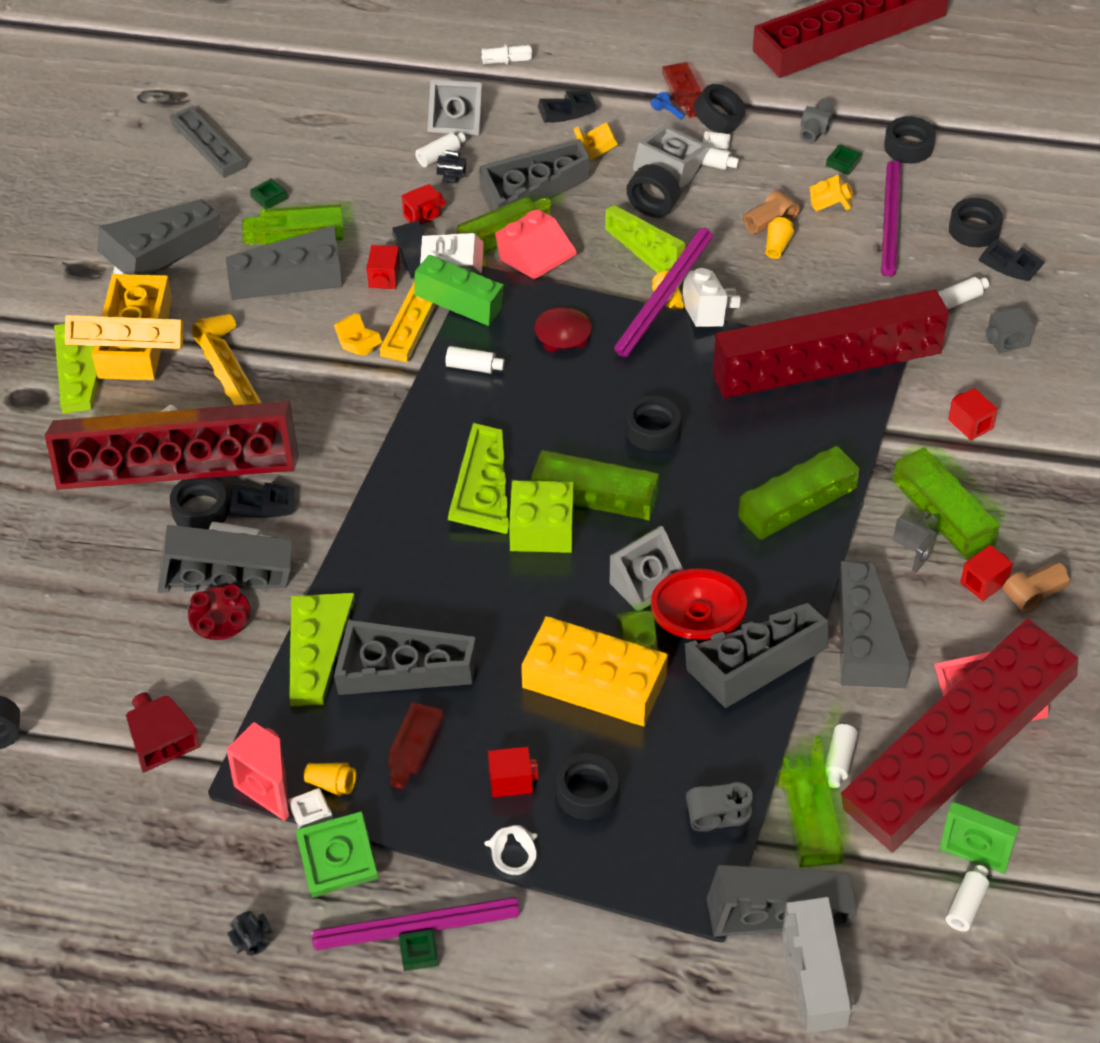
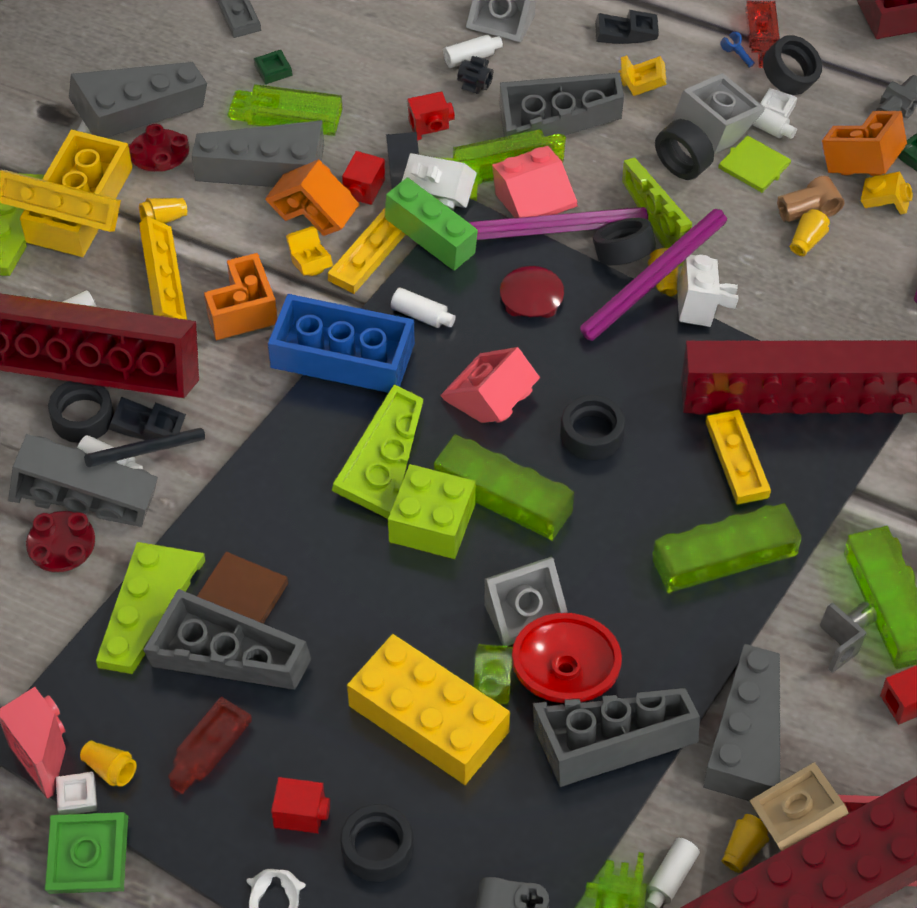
camera: 15 degrees right, 5 degrees up
none -> black bar [84,428,205,467]
none -> dark red dish [129,124,190,172]
none -> reddish brown tile [197,552,288,624]
none -> orange brick [204,253,278,340]
none -> orange brick [265,159,359,236]
none -> blue brick [268,294,415,393]
none -> coral slope [440,347,540,423]
none -> magenta axle [469,207,648,240]
none -> black tyre [593,218,656,266]
none -> yellow plate [706,410,771,505]
none -> lime piece [718,135,791,193]
none -> yellow cone [721,814,770,873]
none -> tan plate [749,762,849,851]
none -> orange brick [822,111,907,176]

